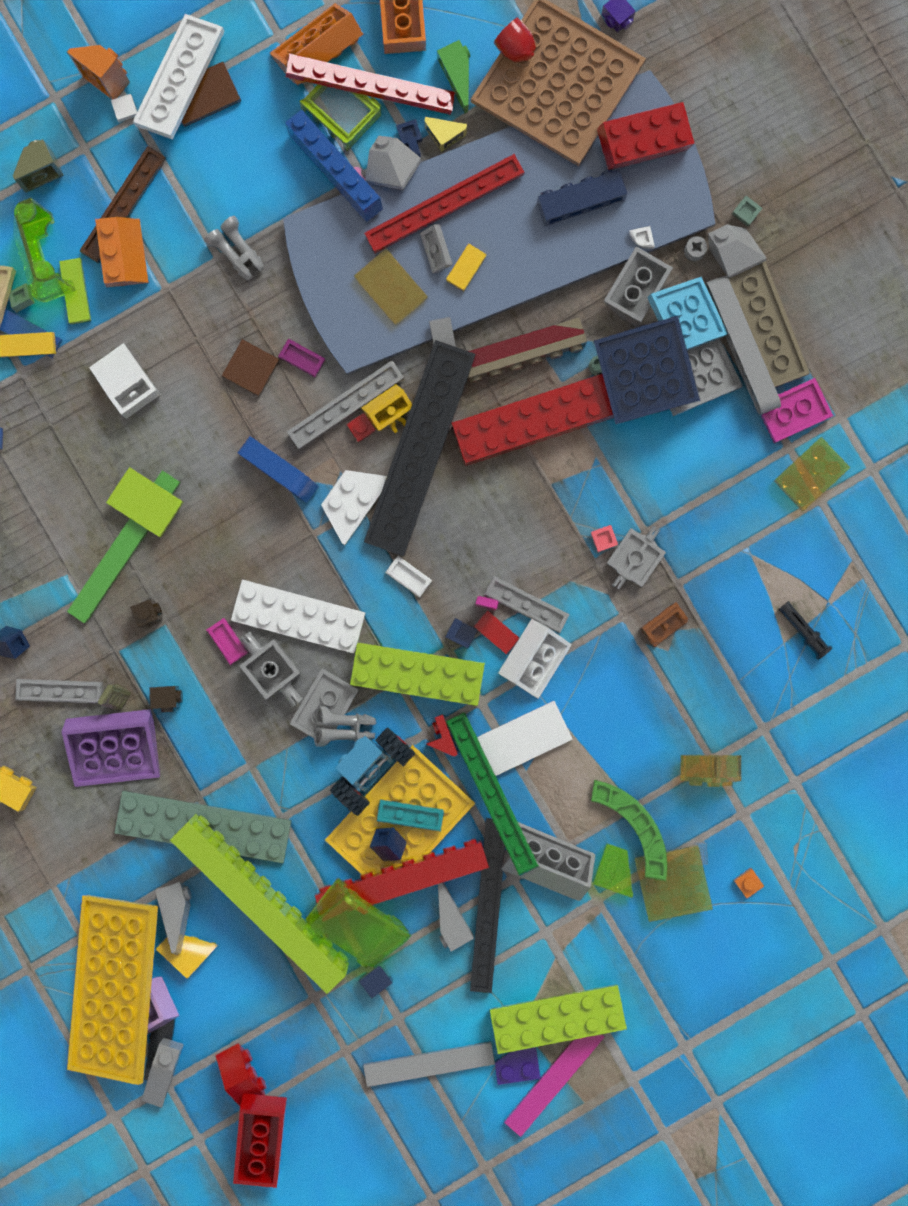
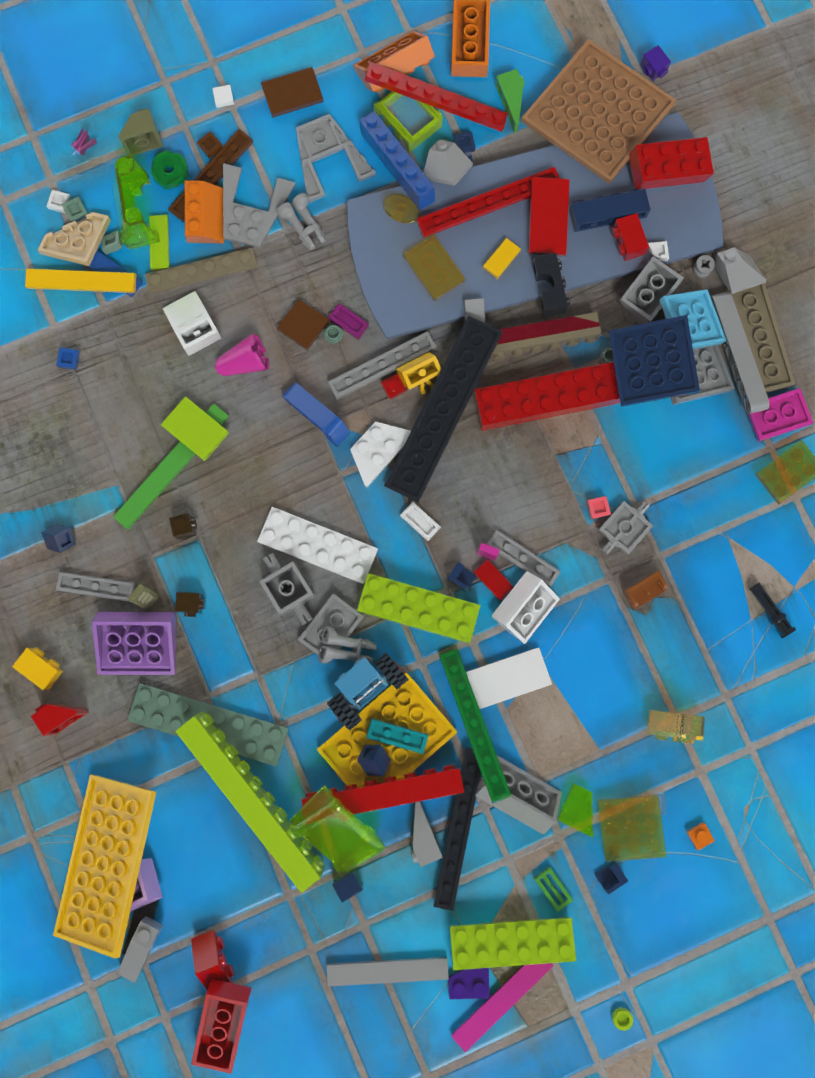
camera: 10 degrees right, 5 degrees down
orange slope [67,45,130,100] -> none
white plate [133,14,225,139] -> none
light grey slope [155,882,192,955] -> none
yellow slope [156,935,218,978] -> none
dark pink tile [207,618,248,665] -> none
light grey plate [420,224,453,273] -> none
light yellow slope [425,117,467,152] -> none
red slope [426,714,458,756] -> none
red piece [494,17,536,62] -> none
bright green tile [591,780,668,881] -> none
sand green plate [732,196,762,227] -> none
none -> red slope [31,703,89,736]
none -> dark tan plate [145,247,258,294]
none -> green plate [150,151,189,190]
none -> reddish brown plate [196,131,223,158]
none -> dark pink cone [215,334,270,376]
none -> light grey wing [223,163,295,249]
none -> light grey wing [296,114,375,203]
none -> sand green plate [324,325,343,344]
none -> clear yellow dish [383,194,419,223]
none -> red tile [528,177,570,256]
none -> black arch [532,253,570,317]
none -> bright green tile [533,866,574,912]
none -> dark blue panel [595,861,628,894]
none -> red brick [611,213,650,261]
none -> lime tile [612,1007,633,1031]

